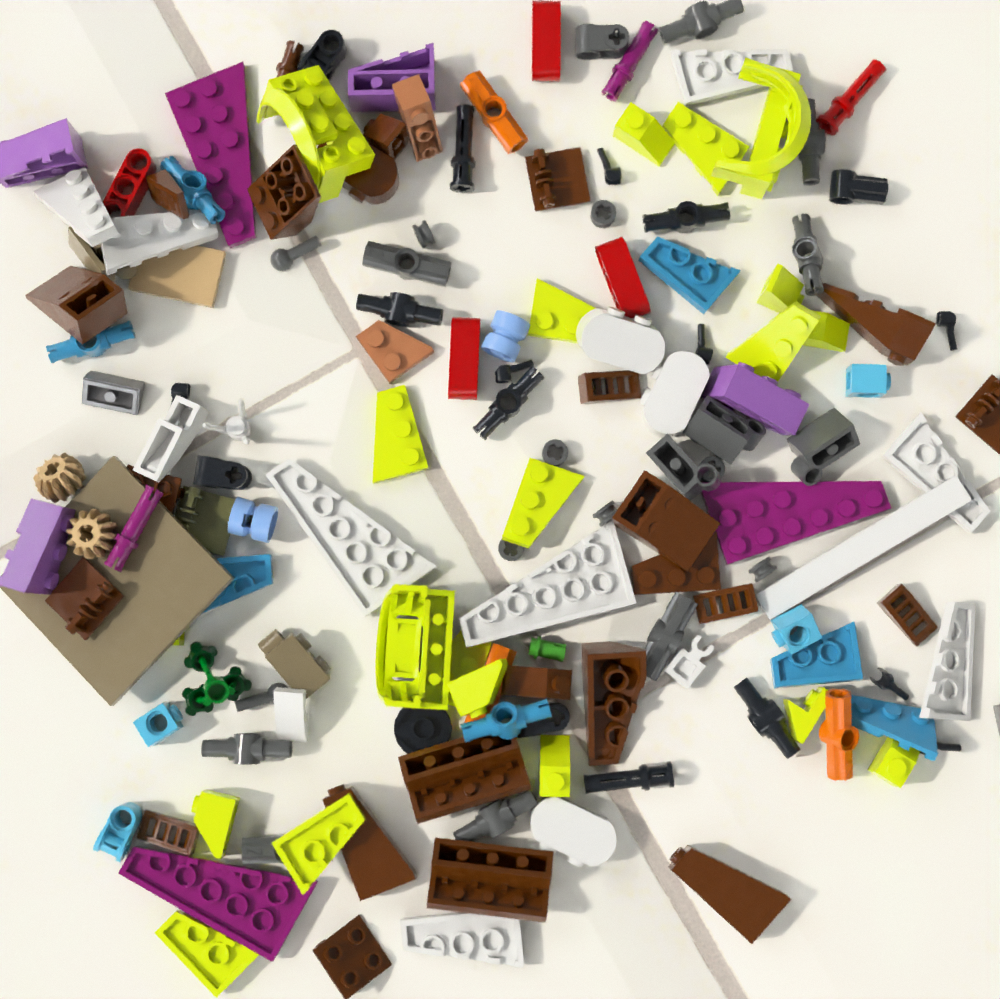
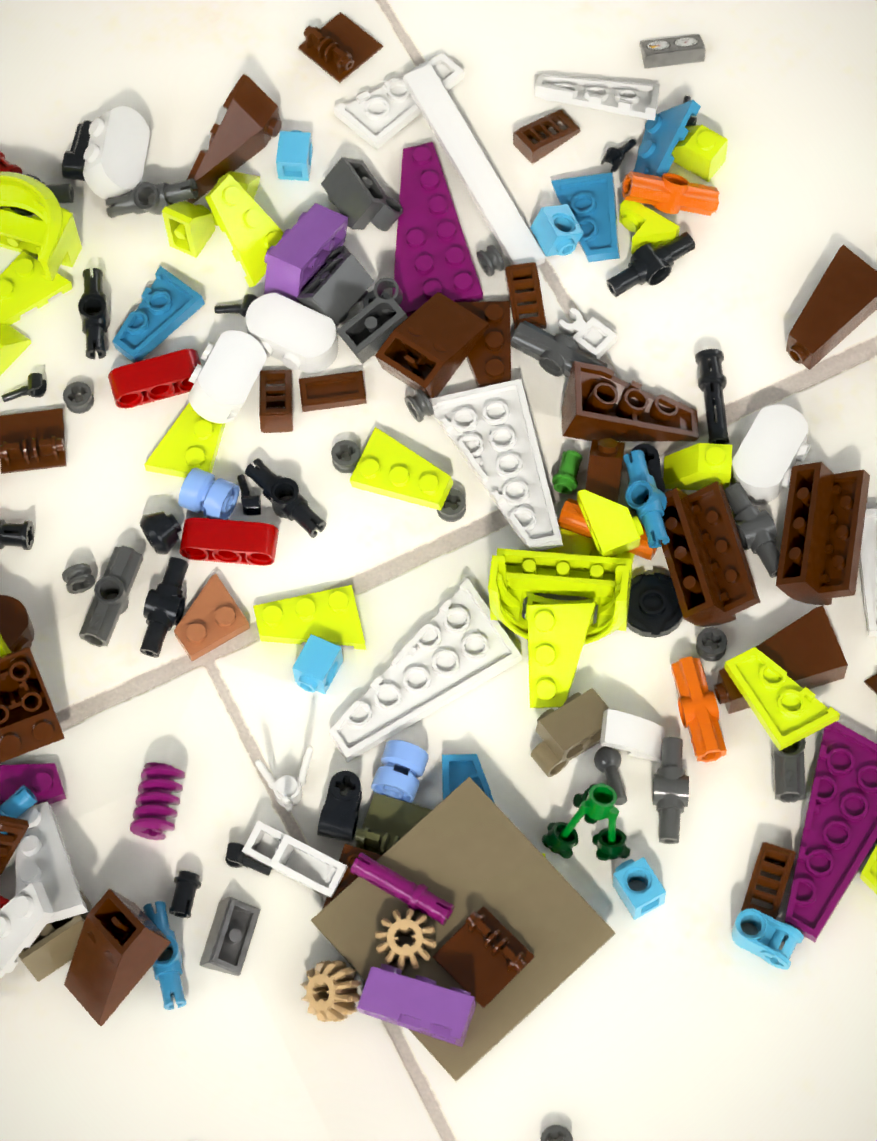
camera: 80 degrees left, 20 degrees down
tan tile [128,246,226,308] -> none
neon yellow slope [191,789,240,859] -> none
dark grey bar [270,236,322,271] -> none
black hand [936,311,957,351] -> none
none -> white brick [83,105,151,199]
none -> magenta piece [130,762,186,841]
none -> black cone [139,511,182,555]
none -> black pin [168,871,202,918]
none -> medium azure brick [292,634,344,694]
none -> reddish brown tile [299,371,367,412]
none -> neon yellow wing [527,603,597,708]
none -> orange piece [671,656,727,763]
none -> dark grey bush [696,627,727,662]

